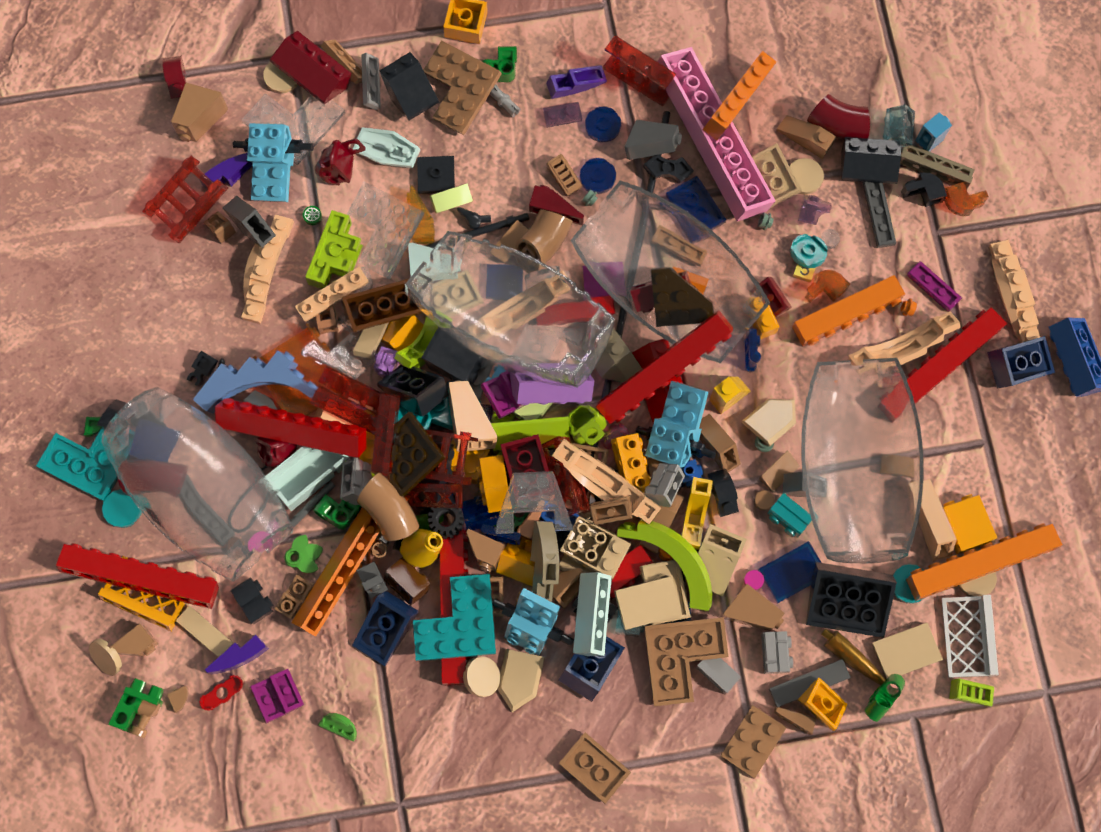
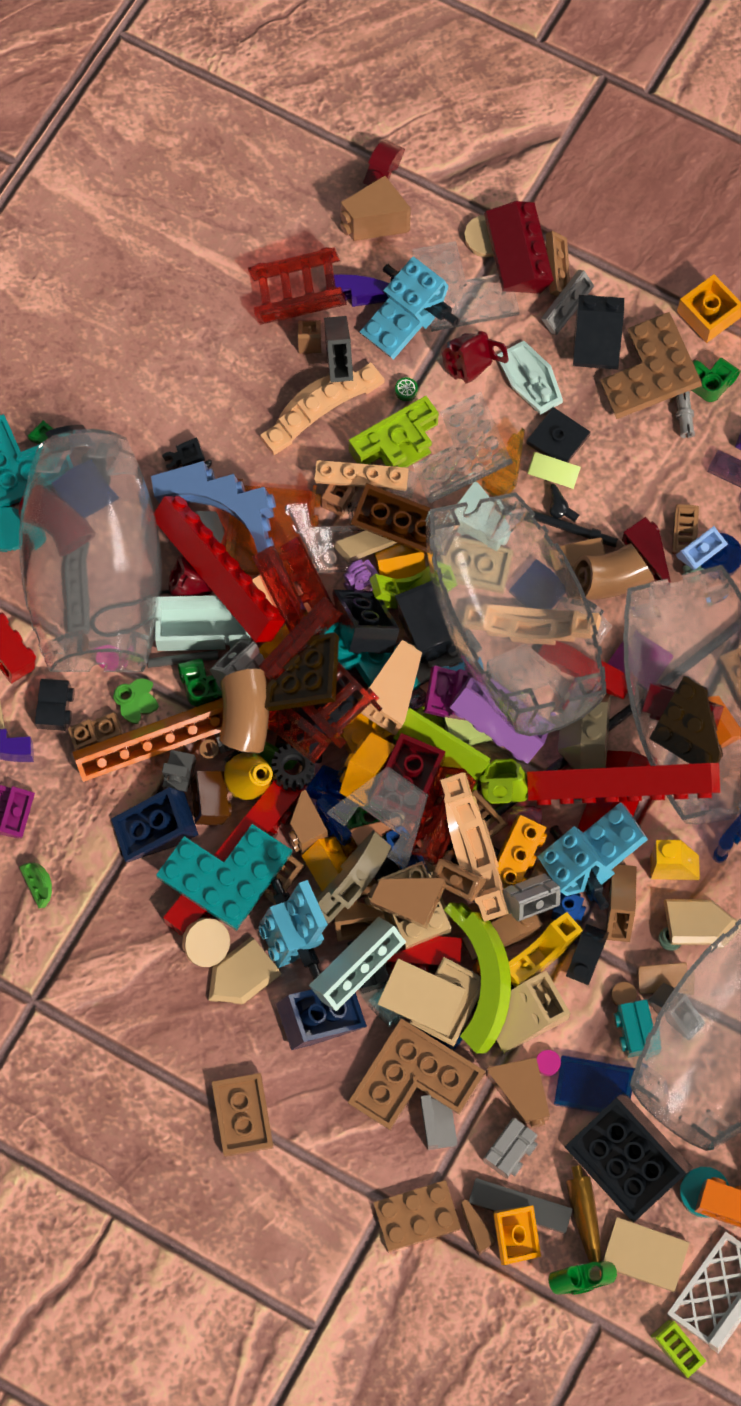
camera: 40 degrees right, 5 degrees down
none -> medium nougat slope [369,878,446,929]
none -> light blue slope [676,526,728,570]

